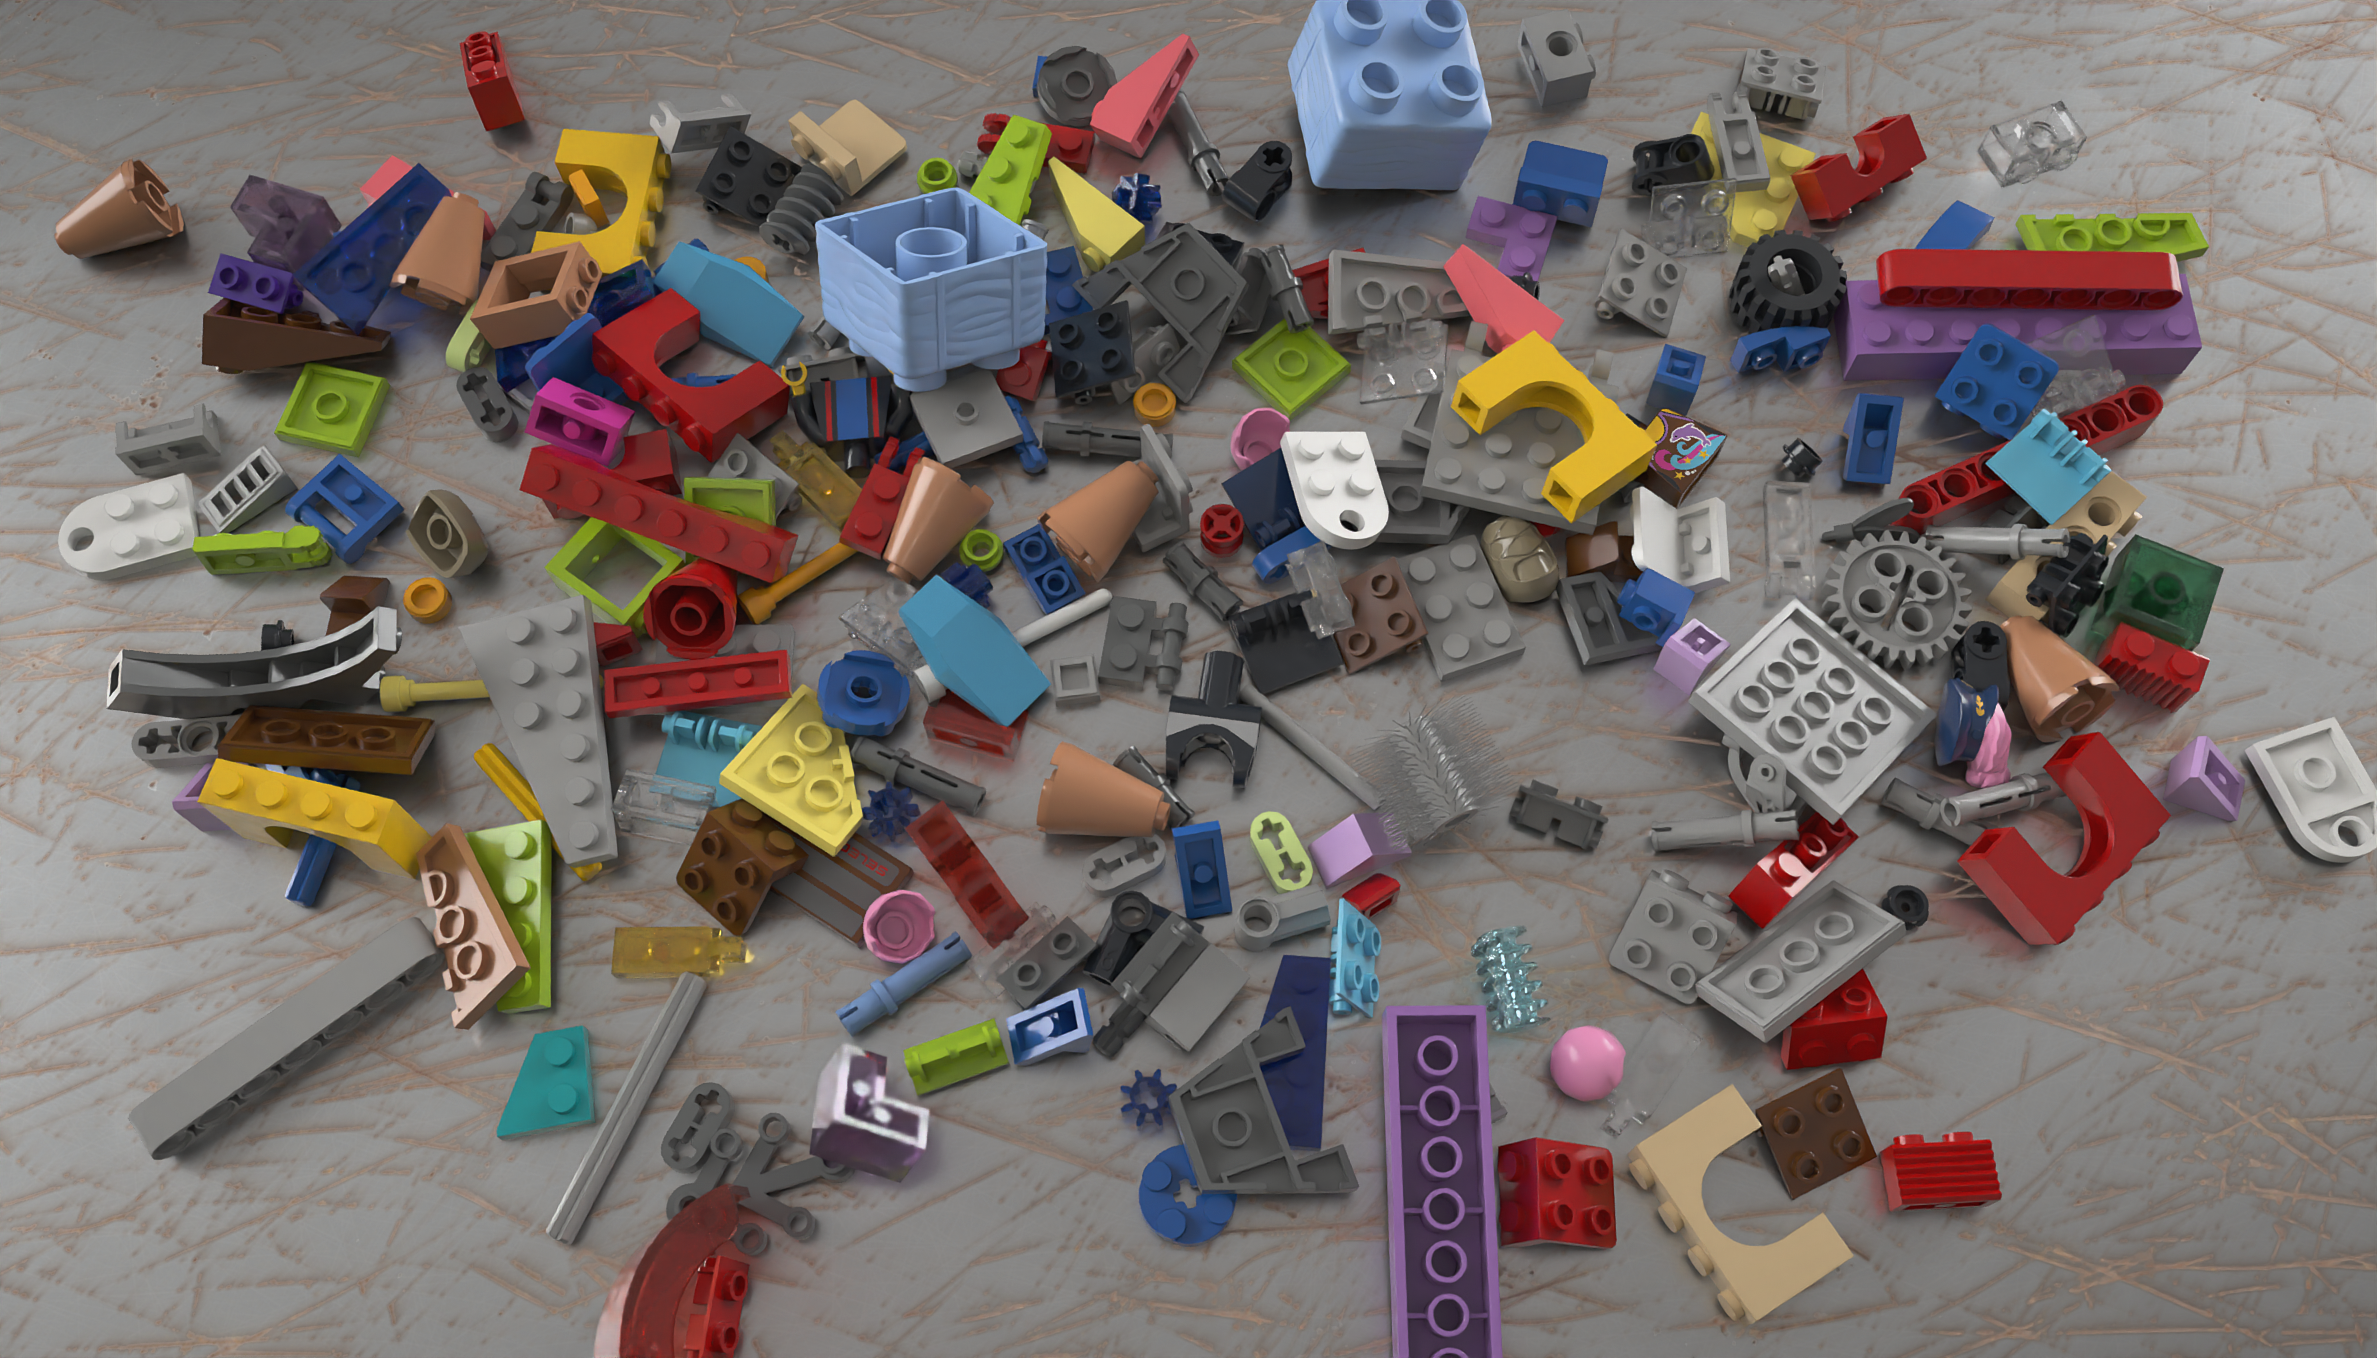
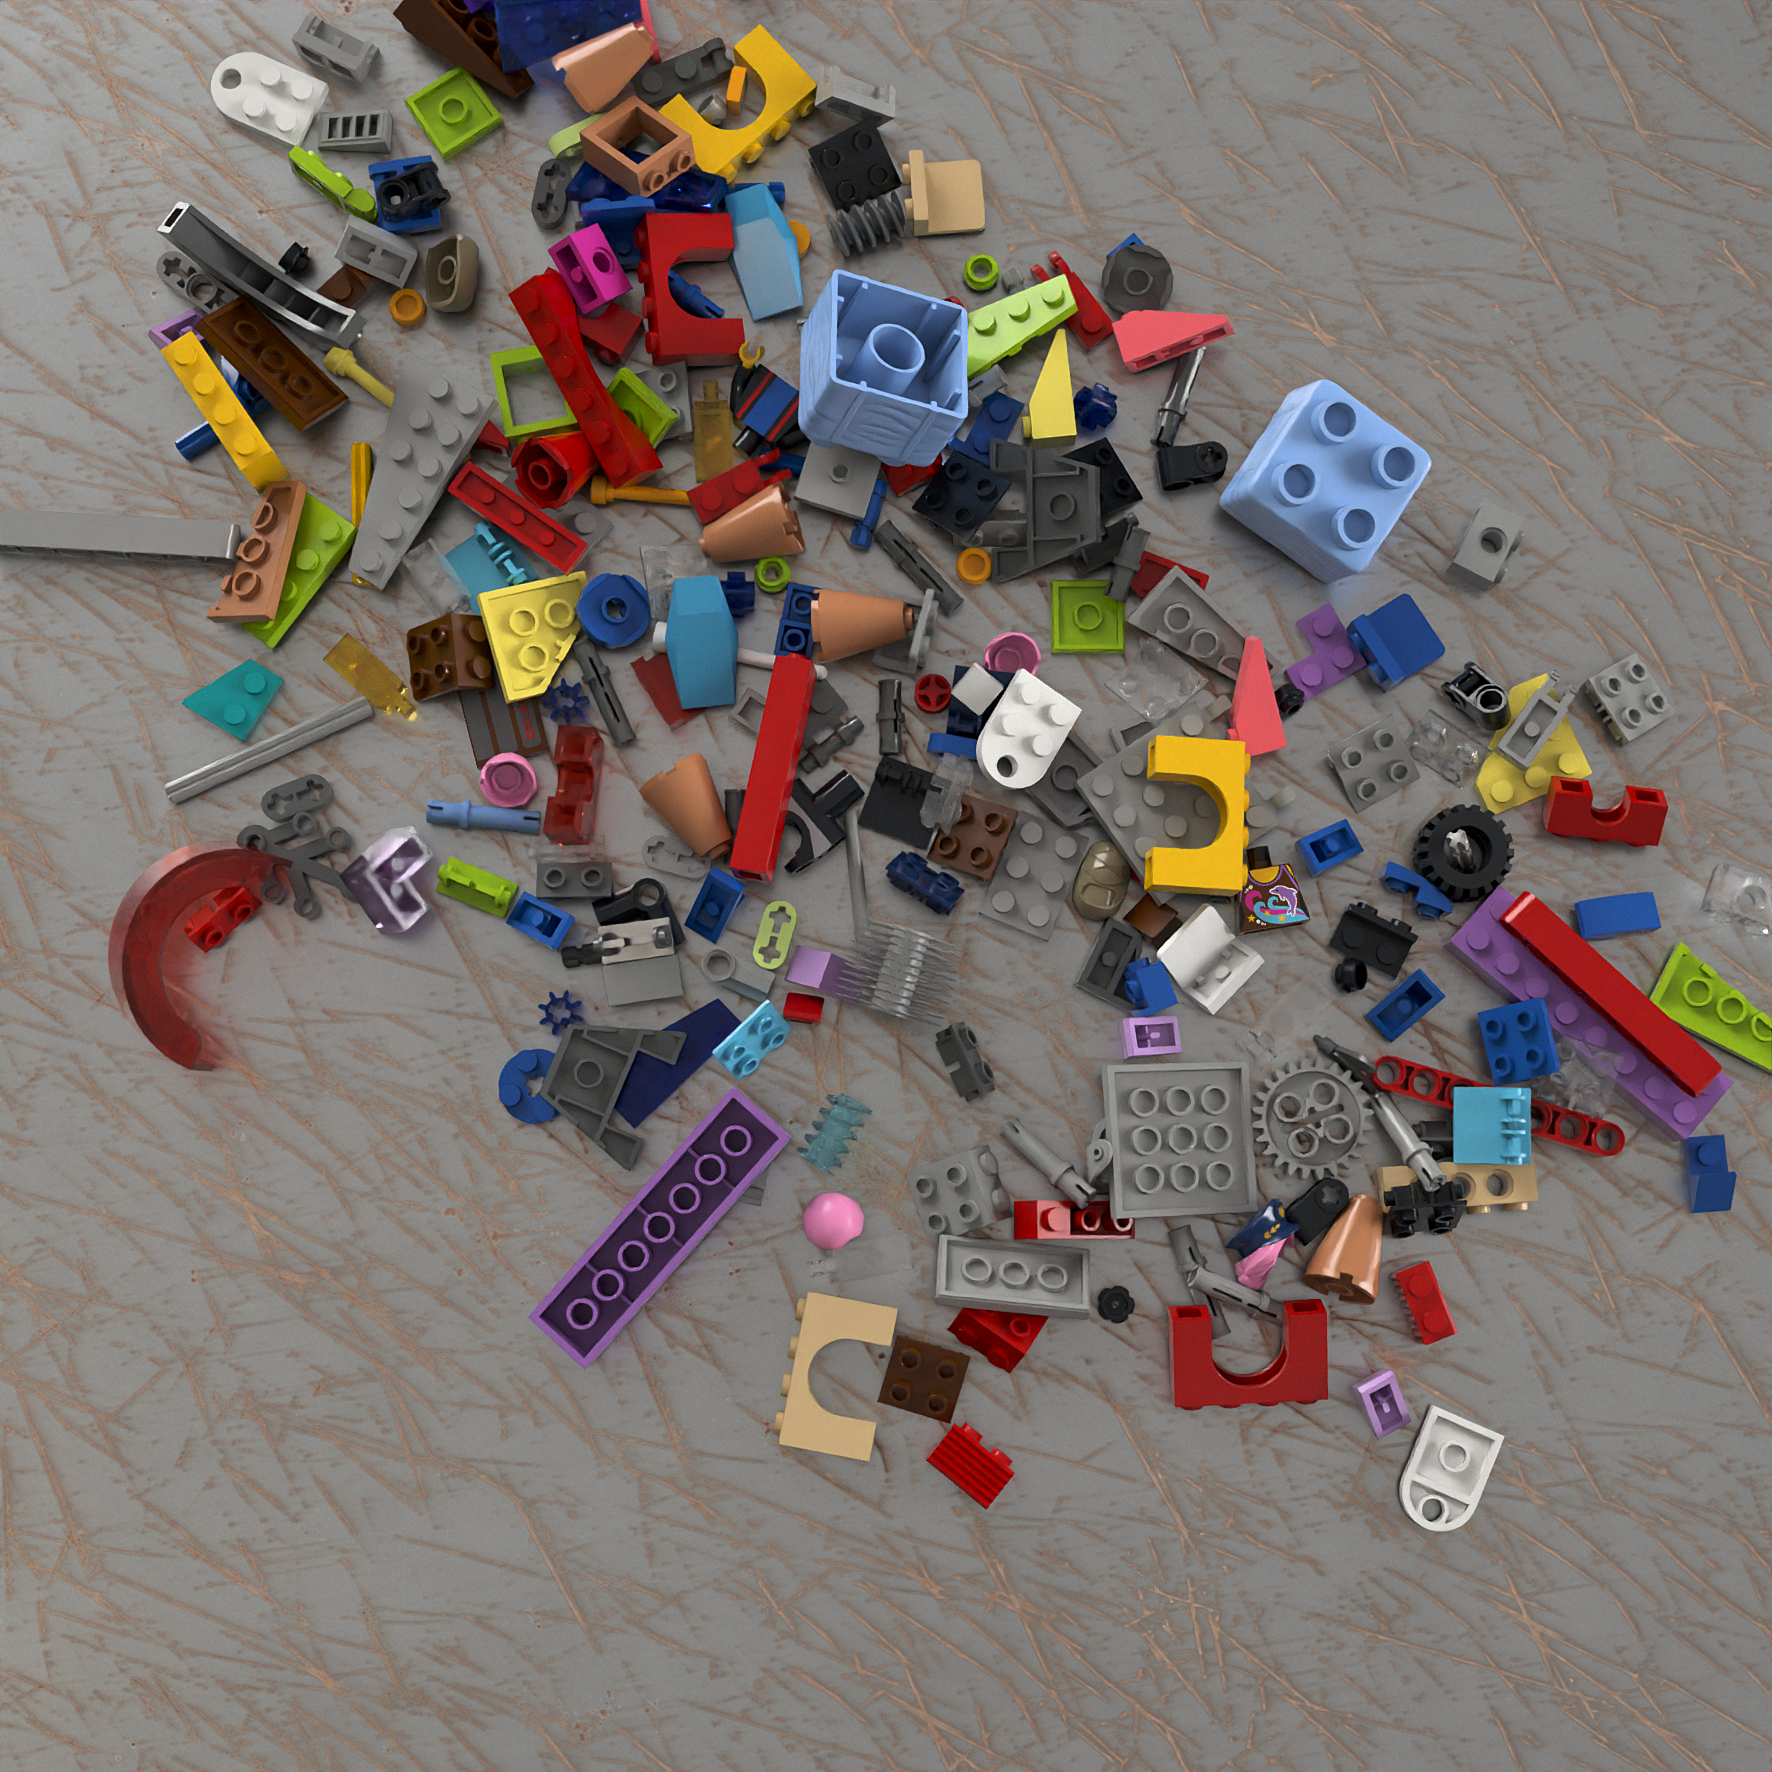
camera: 40 degrees right, 15 degrees up
light grey hinge [778,347,869,398] -> none
red bracket [1497,1137,1617,1249] -> none
clear green brick [2090,534,2224,651] -> none
none -> light grey hinge [334,214,418,289]
none -> black piece [376,162,451,223]
none -> red brick [729,653,817,884]
none -> dark blue hinge [885,851,965,916]
none -> white tile [951,662,1004,716]
none -> black bracket [1326,902,1419,980]
none -> blue slope [1683,1135,1737,1213]

